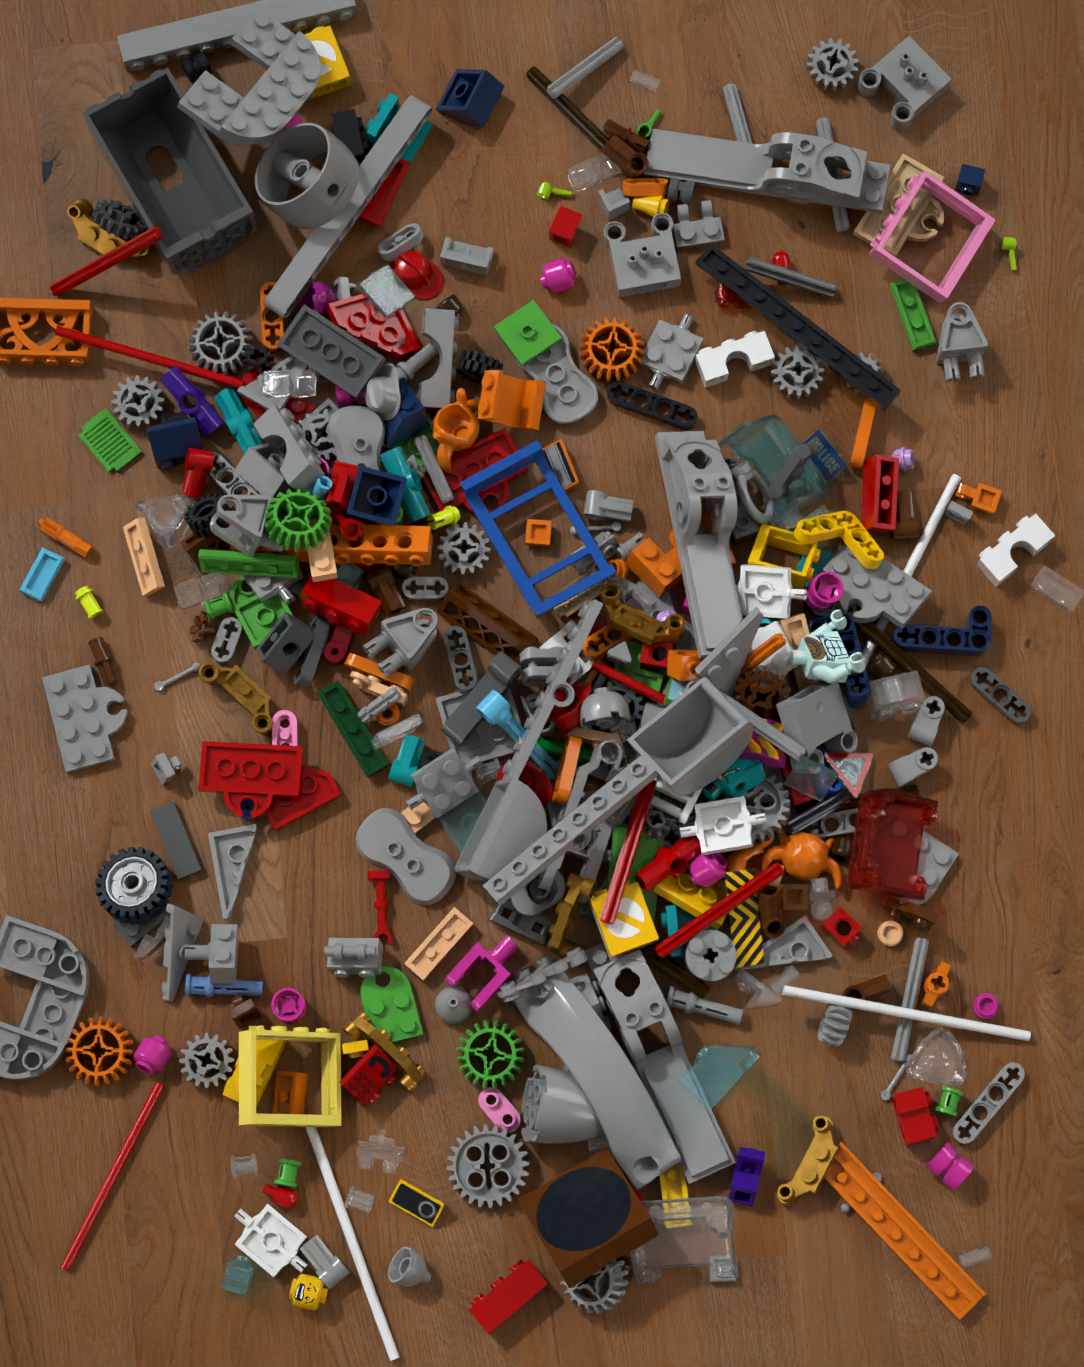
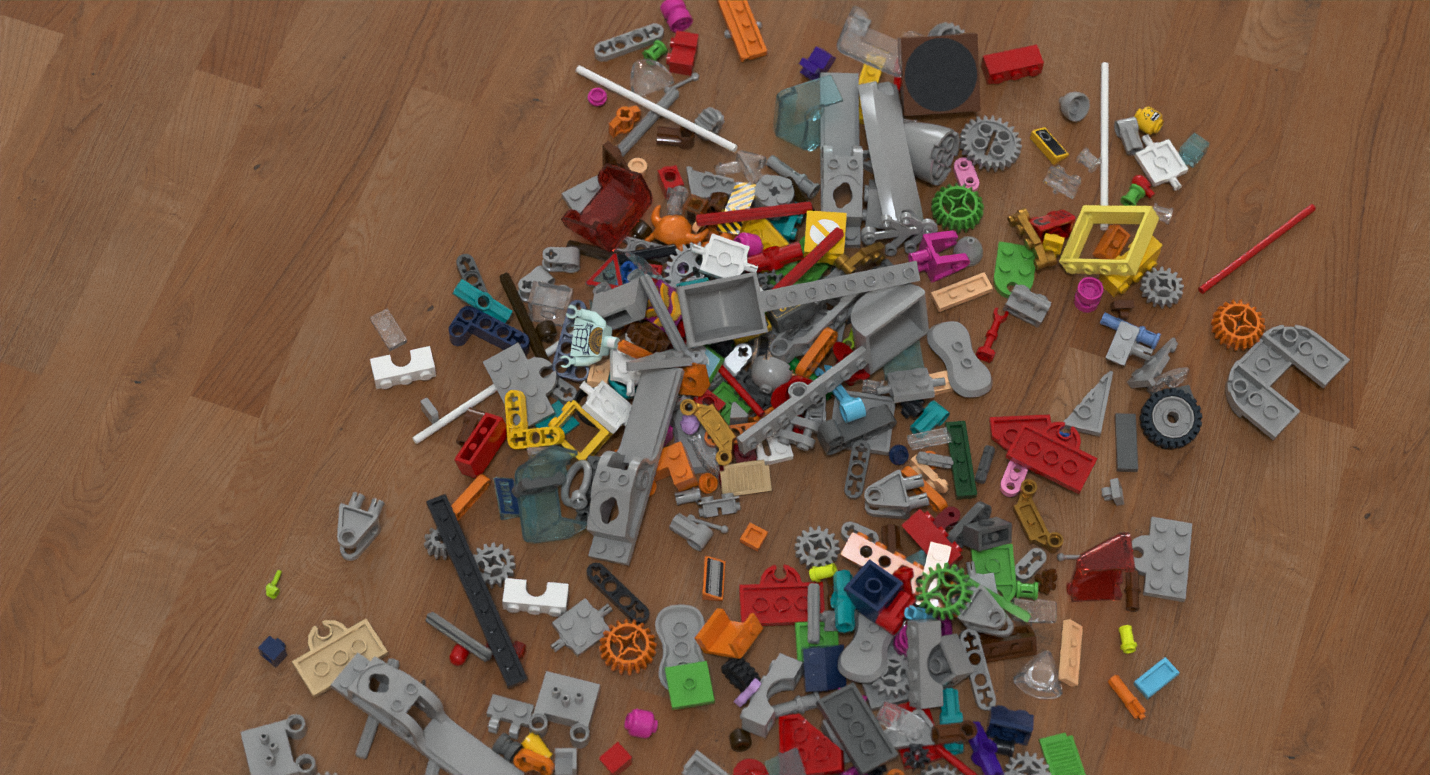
camera: 160 degrees left, 15 degrees down
dark pink head [133,1035,172,1075] -> none
red piece [181,448,214,499] -> none
black tyre [184,493,231,538] -> none
light grey piece [364,363,401,420] -> none
orange piece [432,388,480,473] -> none
reddish brown fence [437,582,539,665] -> none
blue piece [460,440,617,619] -> none
pearl gold plate [777,1115,839,1206] -> none
dark pink wheel [804,571,844,611] -> none
bright pink window [869,170,996,303] -> none
bright green tile [889,279,937,352] -> none
lavender plate [891,447,914,472] -> none
orange plate [955,483,1002,515] -> none
none -> teal piece [452,279,512,323]
none -> lavender arm [734,678,762,707]
none -> dark blue plate [889,444,909,465]
none -> reddish brown piece [931,720,977,745]
none -> dark grey axle [975,445,995,484]
none -> clear red windscreen [1066,532,1135,602]

